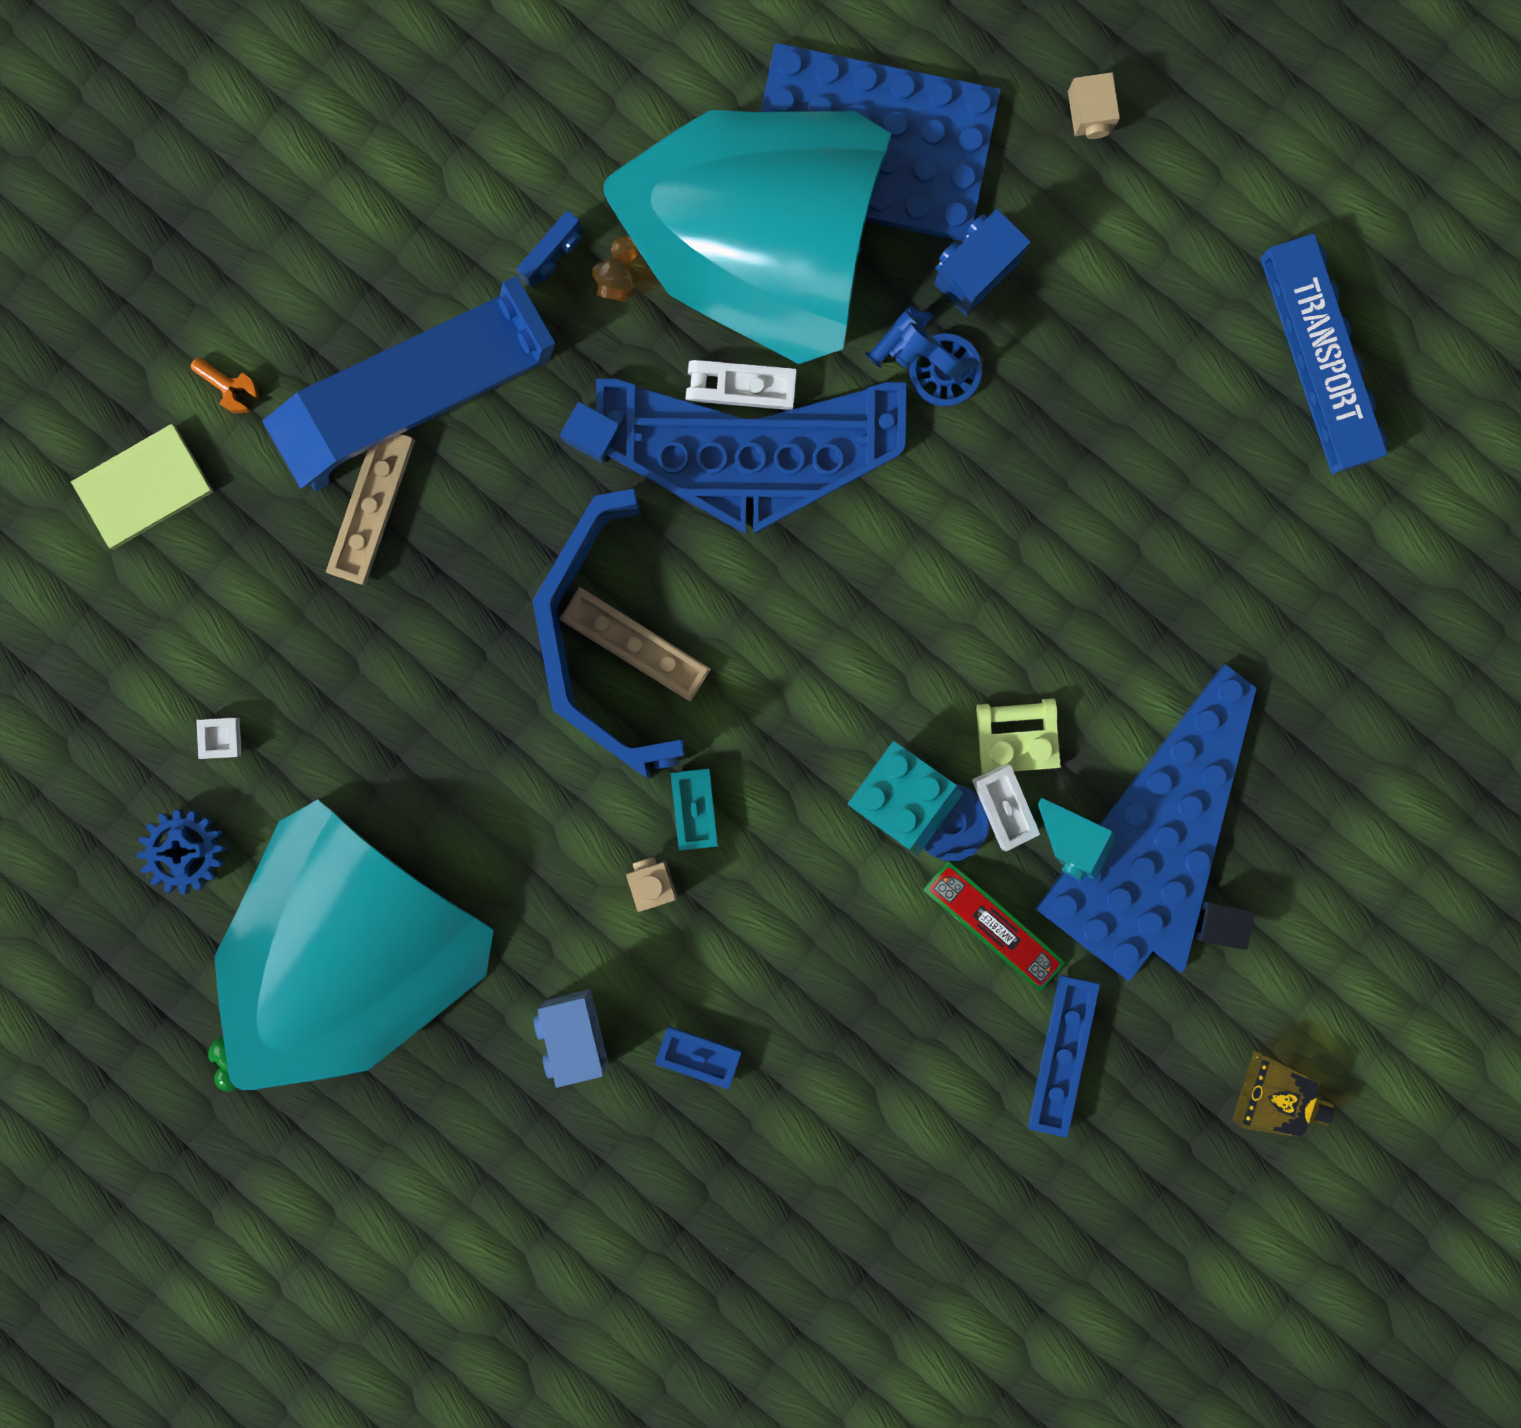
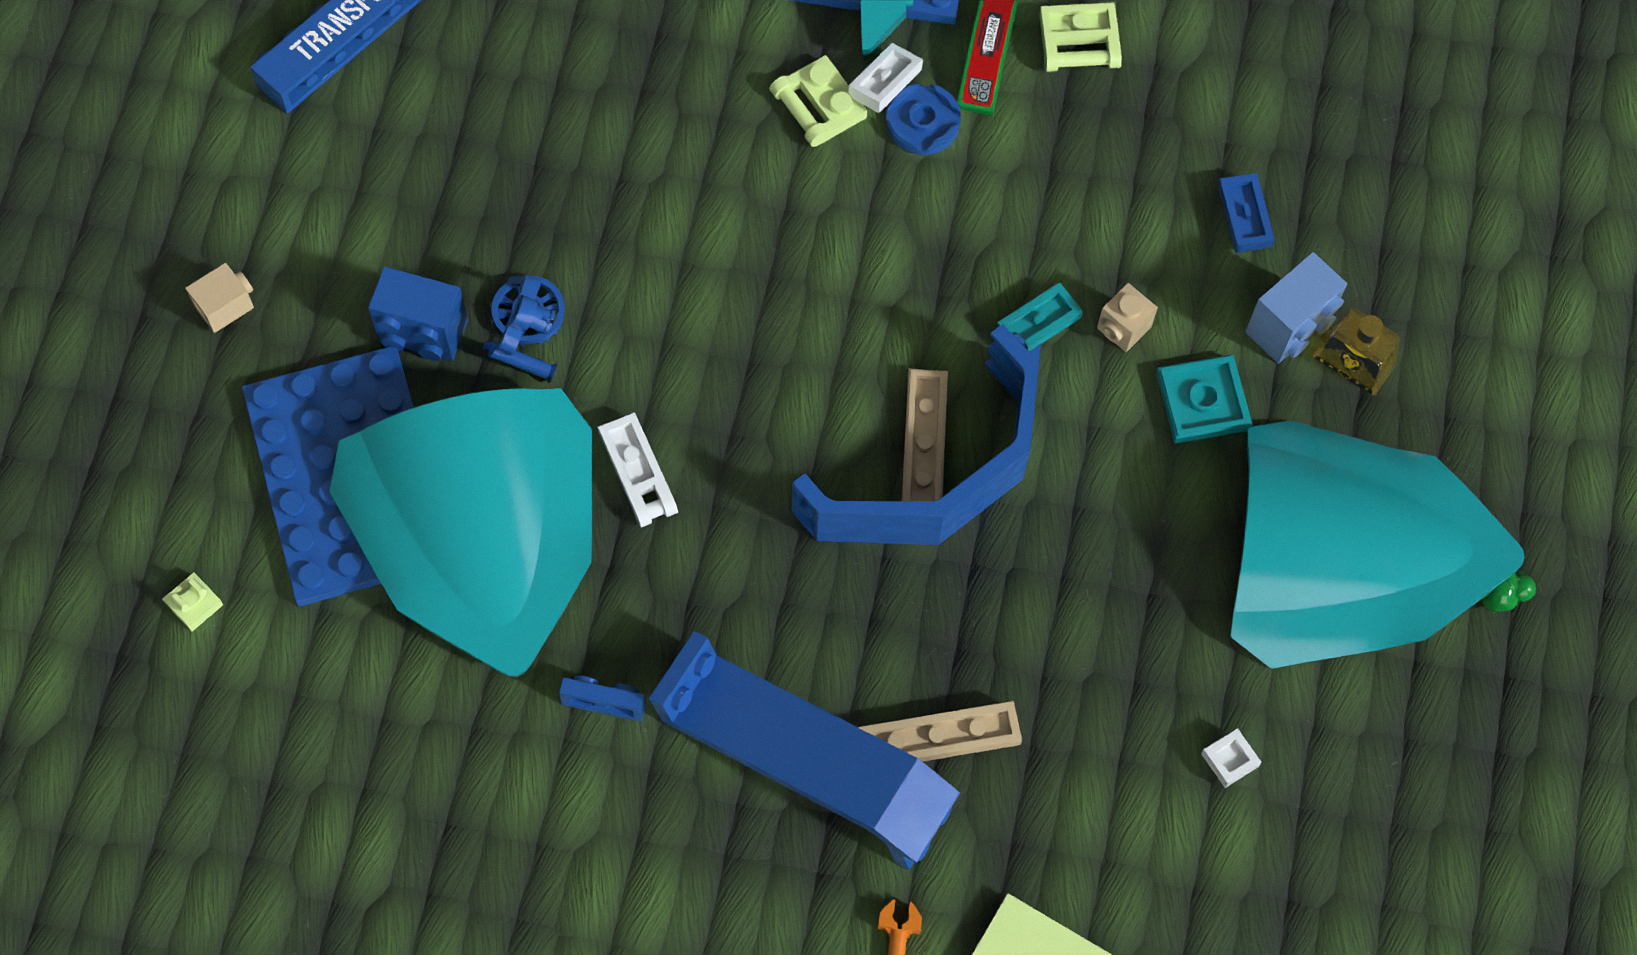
camera: 115 degrees left, 20 degrees down
blue gear [137,809,227,894] -> none
blue panel [560,401,619,463] -> none
clear orange animal [592,237,639,302] -> none
blue wing [596,379,906,535] -> none
teal brick [847,741,963,856] -> none
none -> yellowish green plate [1039,3,1121,72]
none -> teal tile [1156,355,1253,444]
none -> clear yellow torso [1312,308,1400,396]

